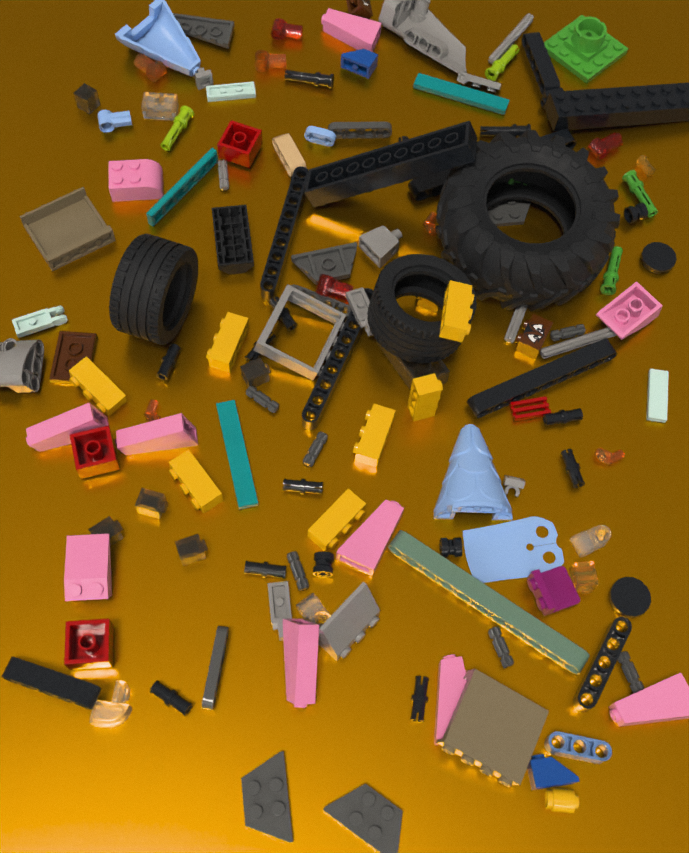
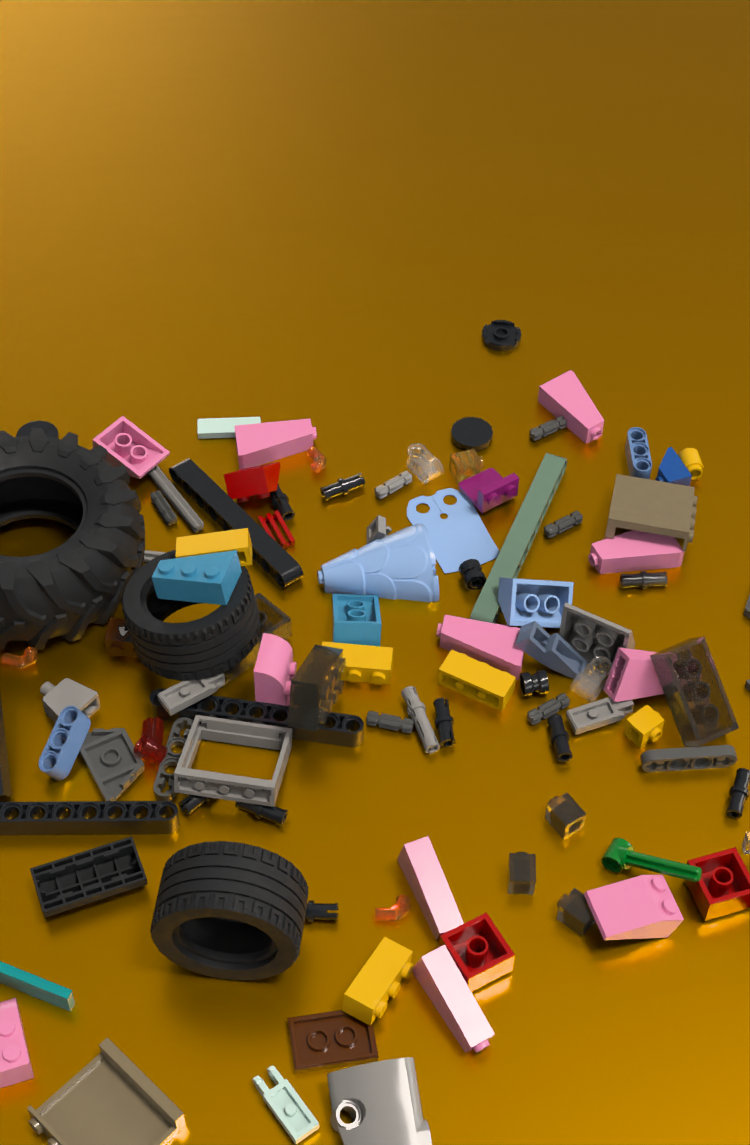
camera: 100 degrees left, 15 degrees down
yellow brick [169,449,223,514] -> none
yellow brick [206,312,249,373] -> none
teal tile [216,400,259,510] -> none
clear smoke brick [240,357,271,387] -> none
dark grey axle [246,386,279,413] -> none
yellow brick [407,373,443,422] -> none
reddish brown brick [515,314,553,359] -> none
black beam [573,617,632,713] -> none
none -> medium blue beam [38,706,91,781]
none -> dark azure wedge [151,550,242,605]
none -> red slope [223,462,281,502]
none -> bright pink slope [235,419,317,470]
none -> bright pink brick [254,633,297,706]
none -> clear smoke brick [288,645,346,731]
none -> dark azure slope [332,594,381,646]
none -> light grey axle [374,471,412,499]
none -> light grey pin [401,686,440,754]
none -> light blue slope [498,577,574,628]
none -> sand blue slope [515,621,587,681]
none -> green axle [601,838,702,882]
none -> yellow brick [623,705,664,749]
none -> clear smoke brick [650,636,739,747]

